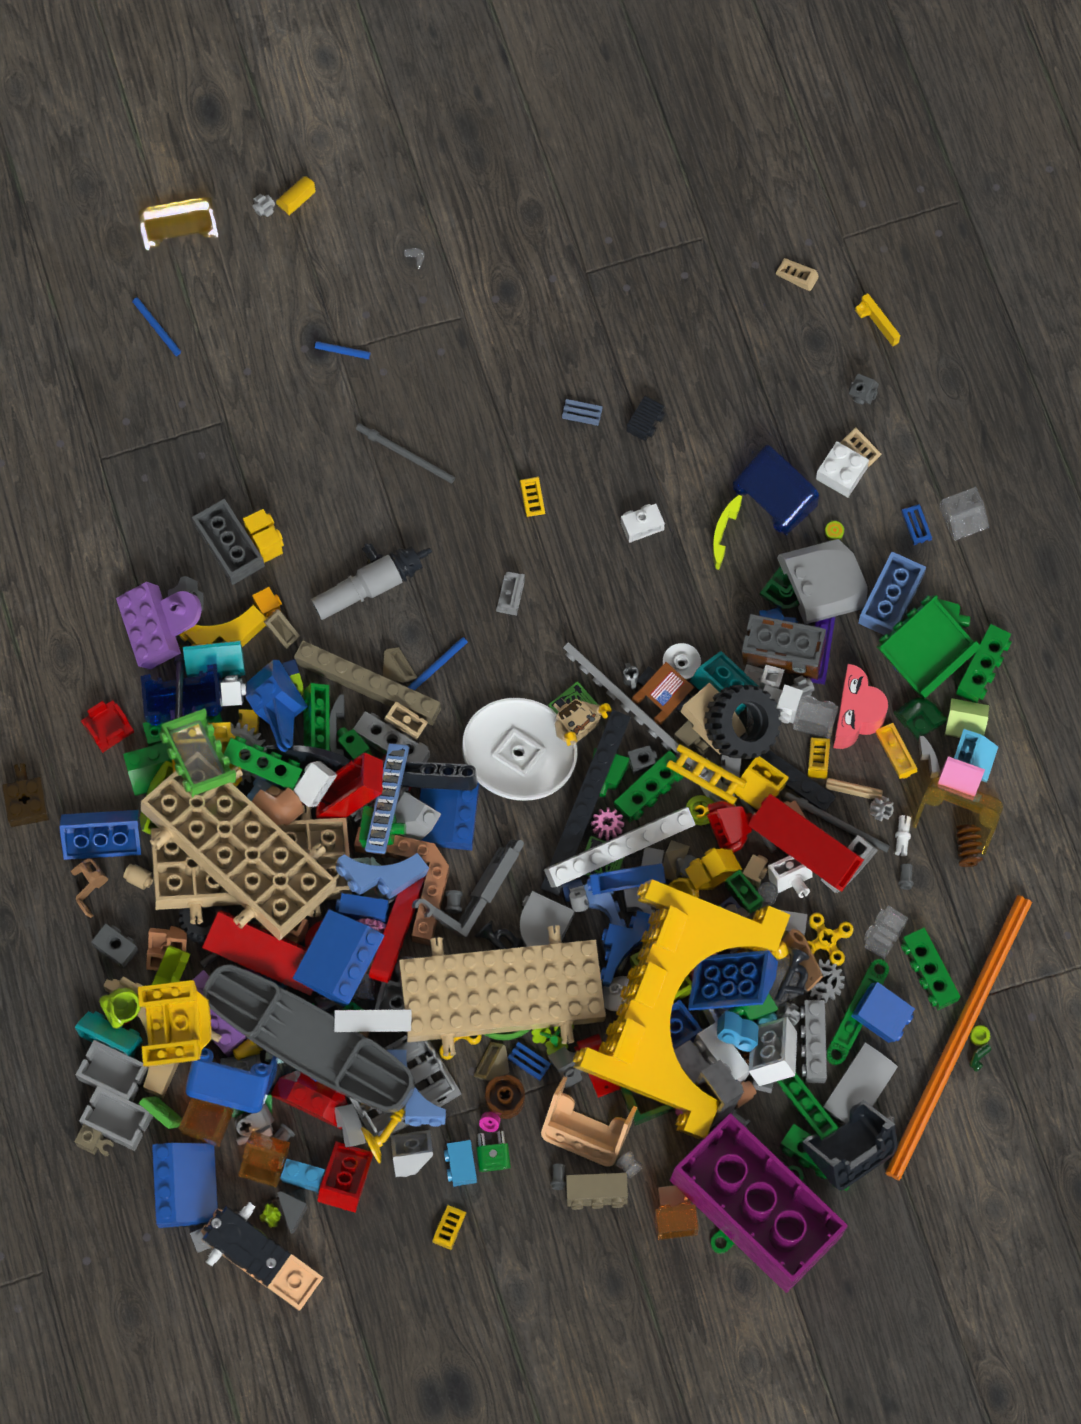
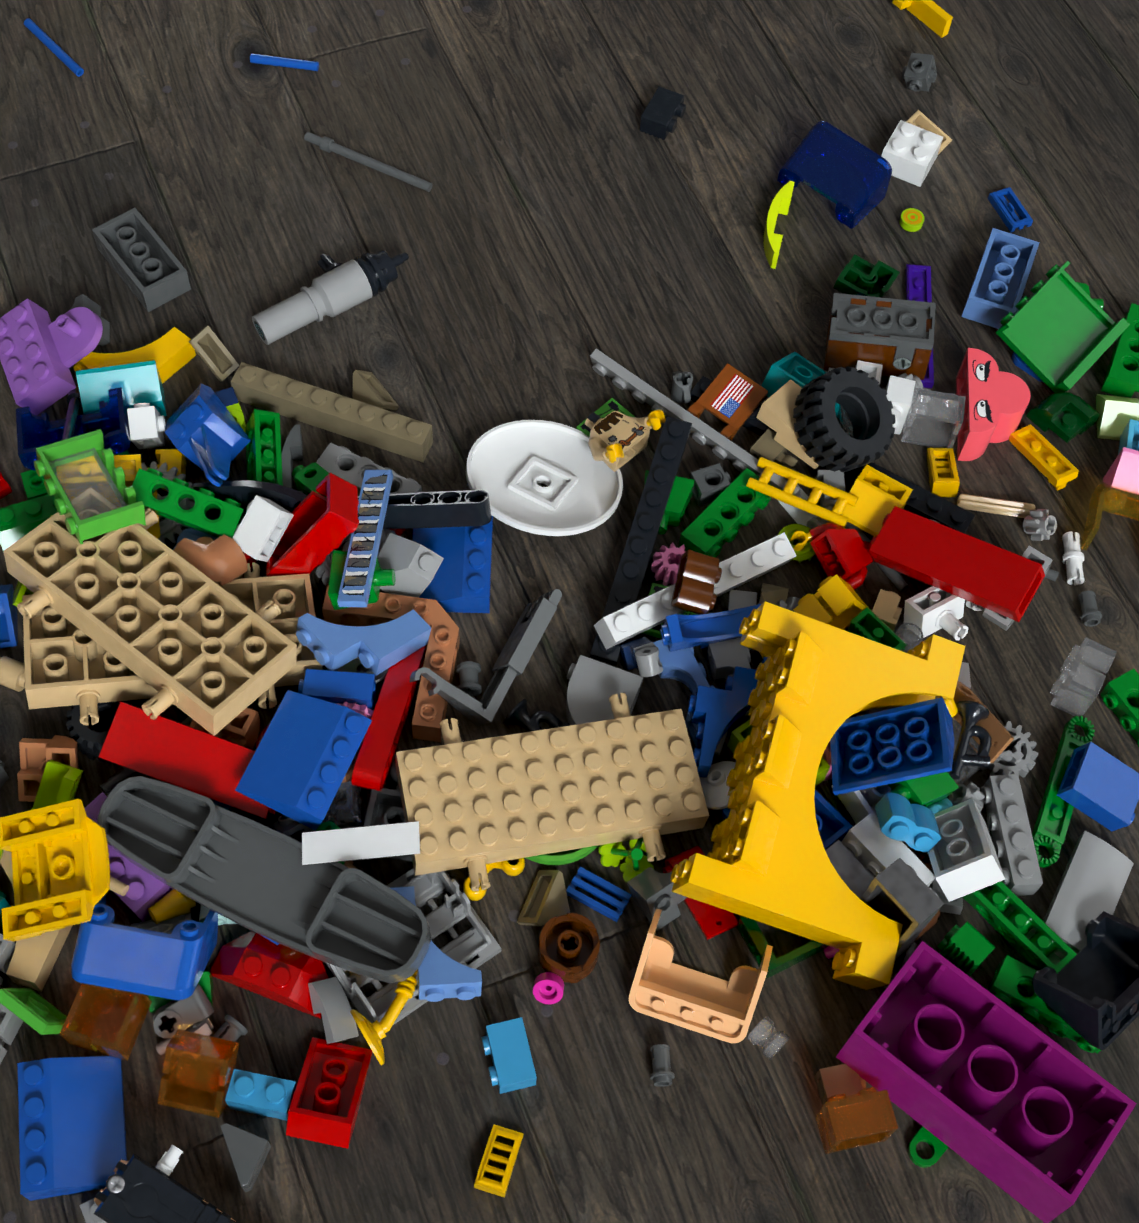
camera: 10 degrees left, 10 degrees down
yellow piece [243,509,284,563] -> none
light orange brick [252,587,282,619] -> none
lime plant [260,1204,281,1228] -> none
tan brick [384,702,428,741] -> none
light grey slope [391,1130,433,1177] -> none
blue bar [408,637,468,691] -> none
green piece [476,1131,511,1172] -> none
light grey hinge [496,572,525,616] -> none
yellow slope [519,477,545,517] -> none
sand blue tile [562,399,603,426] -> none
dark tan brick [566,1173,628,1210] -> none
white brick [621,504,665,543] -> none
white dish [663,643,701,680] -> none
light grey wedge [777,539,868,624] -> none
yellow gear [807,913,854,967] -> none
light grey slope [918,736,940,778] -> none
clear slope [939,487,989,541] -> none
none -> reddish brown brick [671,550,722,614]
none -> green brick [937,921,995,976]

